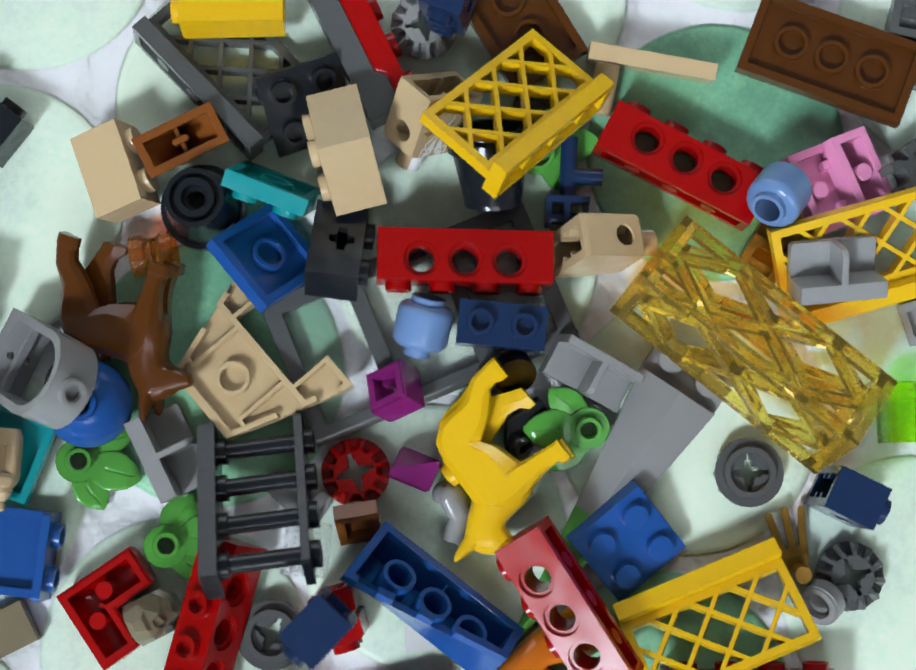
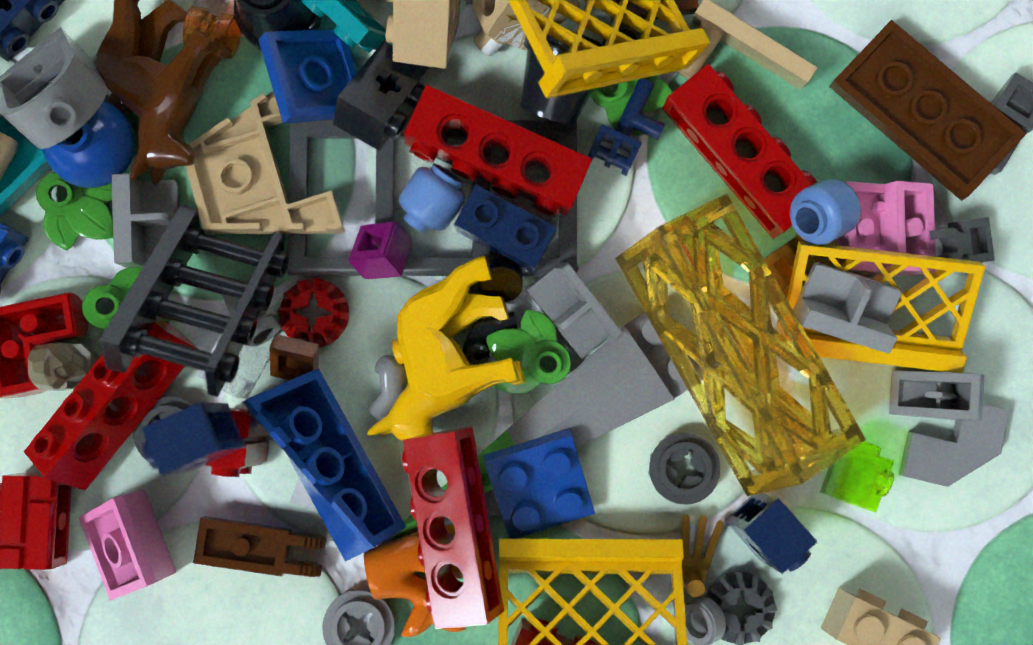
camera: 25 degrees right, 0 degrees up
magenta slope [388,447,441,492] -> none
tan torso [553,213,658,279] -> none

